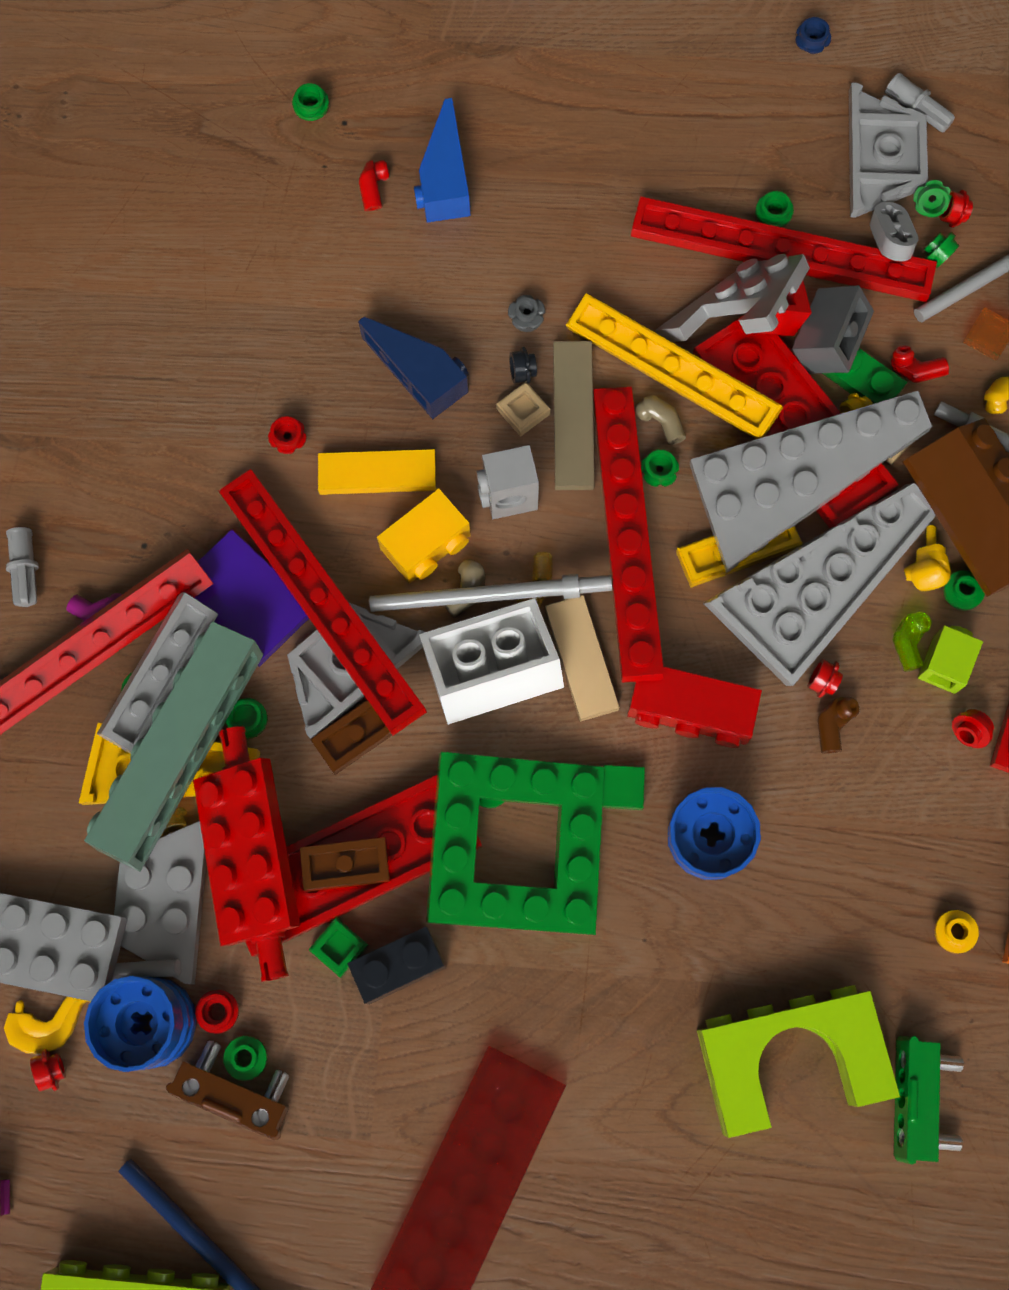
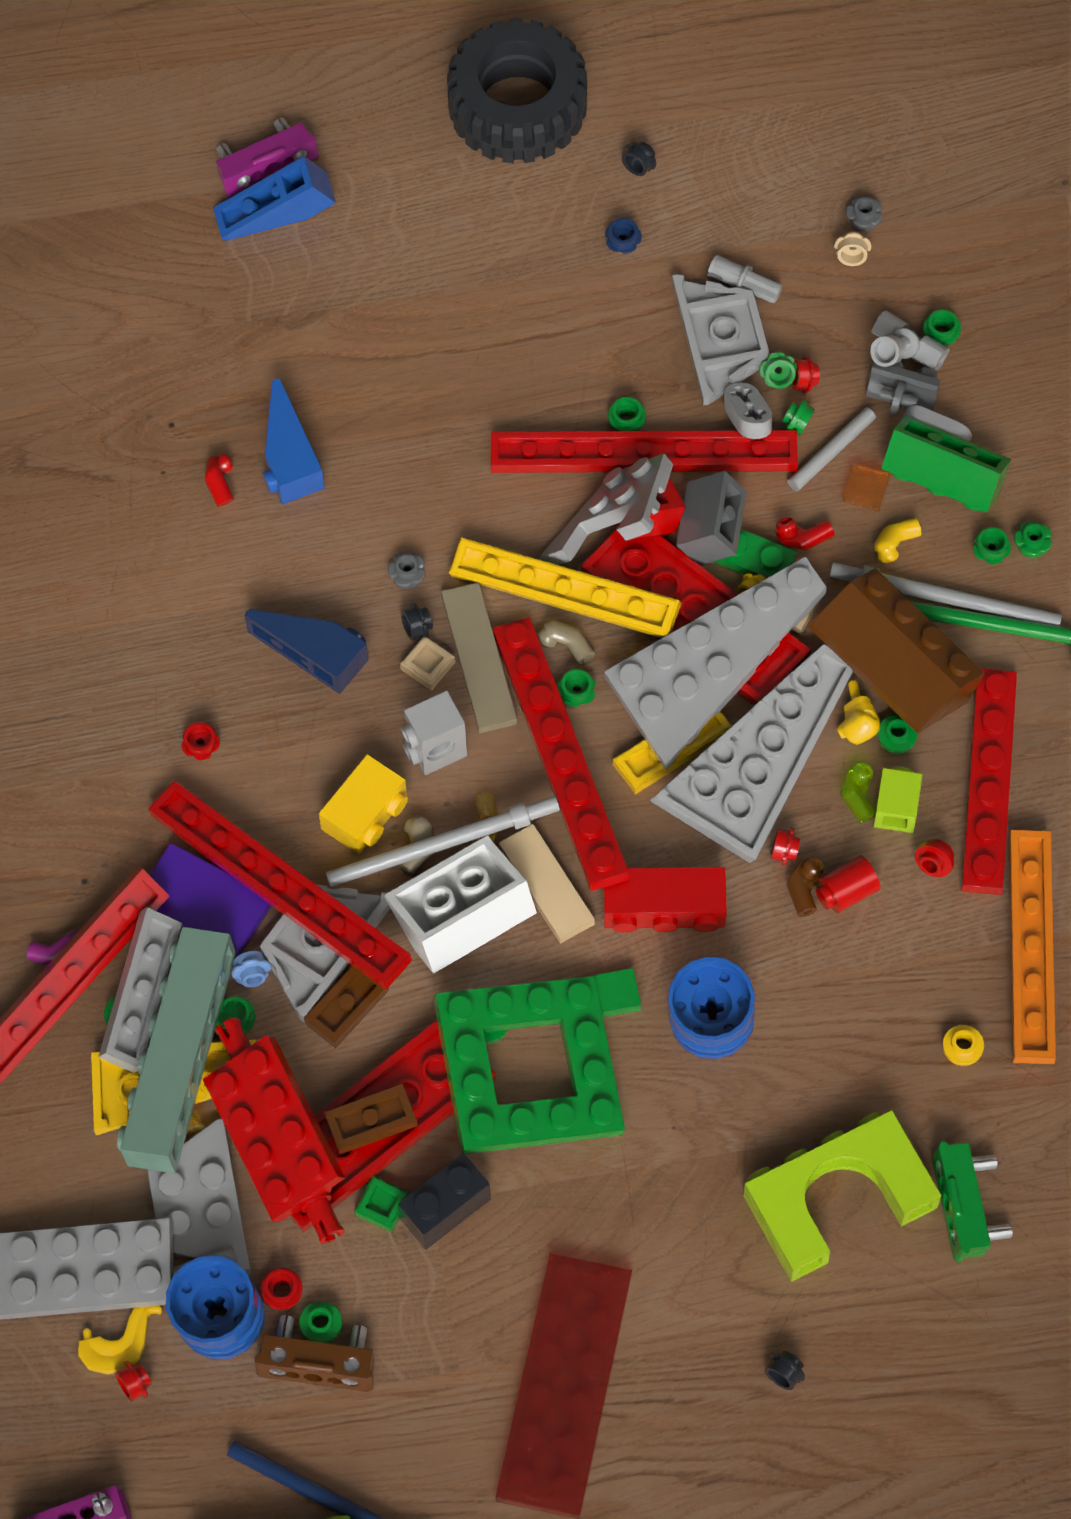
camera: 15 degrees left, 10 degrees down
green plate [292,83,329,121] -> none
yellow tile [318,449,436,495] -> none
none -> medium blue plate [232,951,271,987]
none -> black plate [765,1351,805,1390]
none -> red brick [815,855,881,913]

